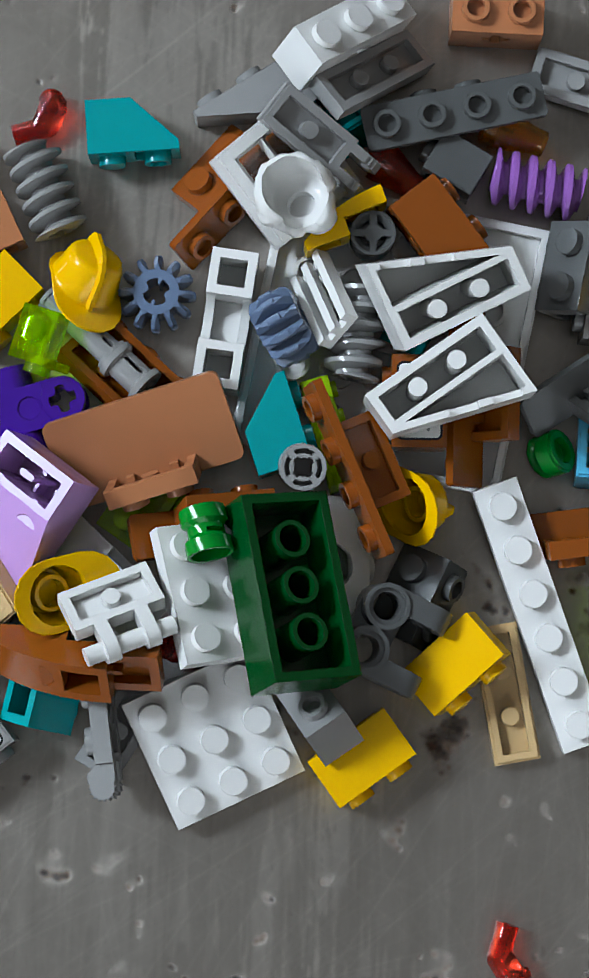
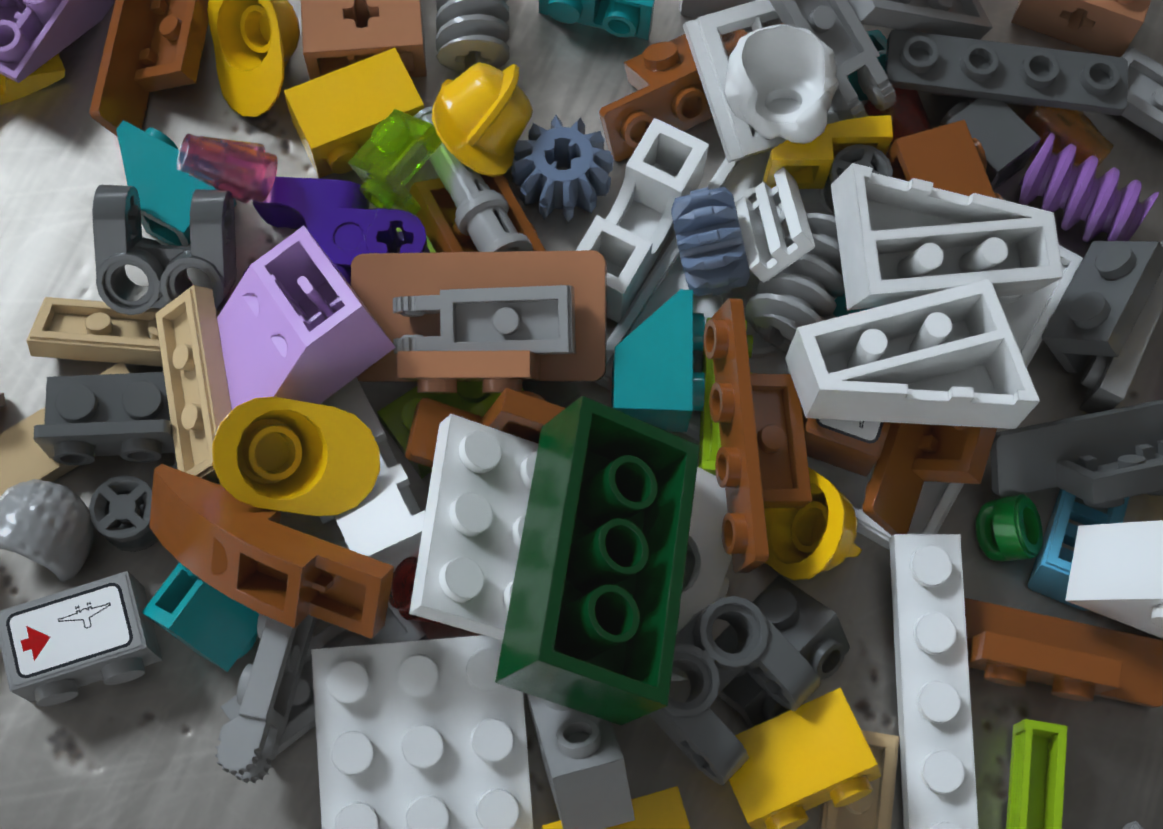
camera: 20 degrees right, 15 degrees down
white plate [57,561,179,667] -> none
green wheel [178,501,234,563] -> none
light grey wheel [278,443,327,491] -> none
none -> light grey hinge [393,285,576,355]

